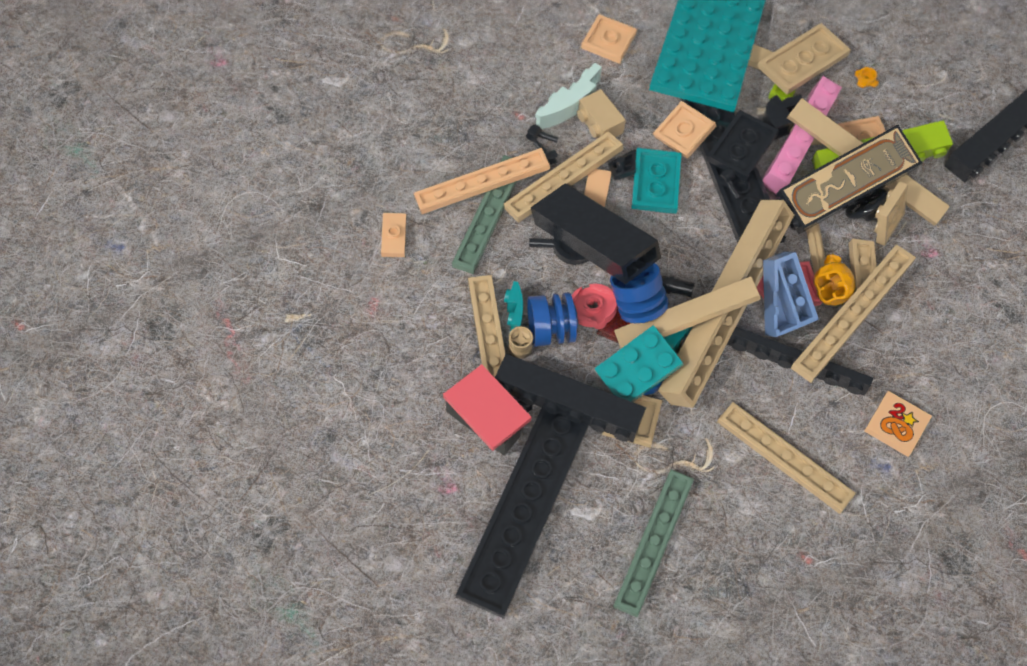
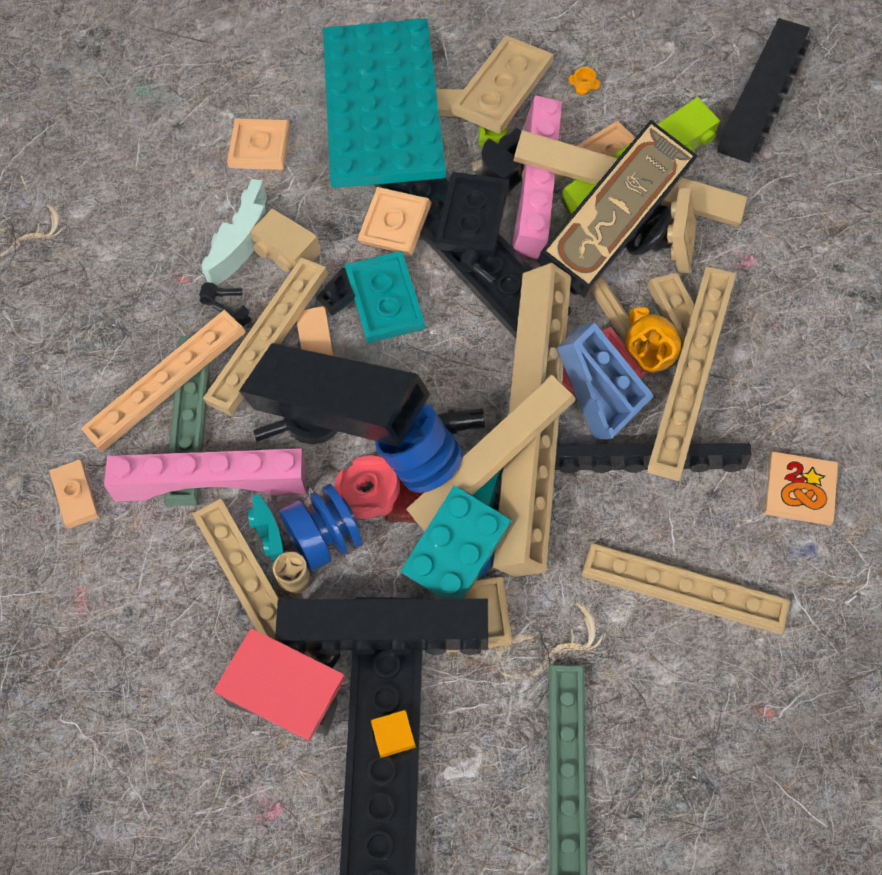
camera: 15 degrees left, 0 degrees up
none -> bright pink arch [104,448,307,501]
none -> light orange tile [371,710,416,758]

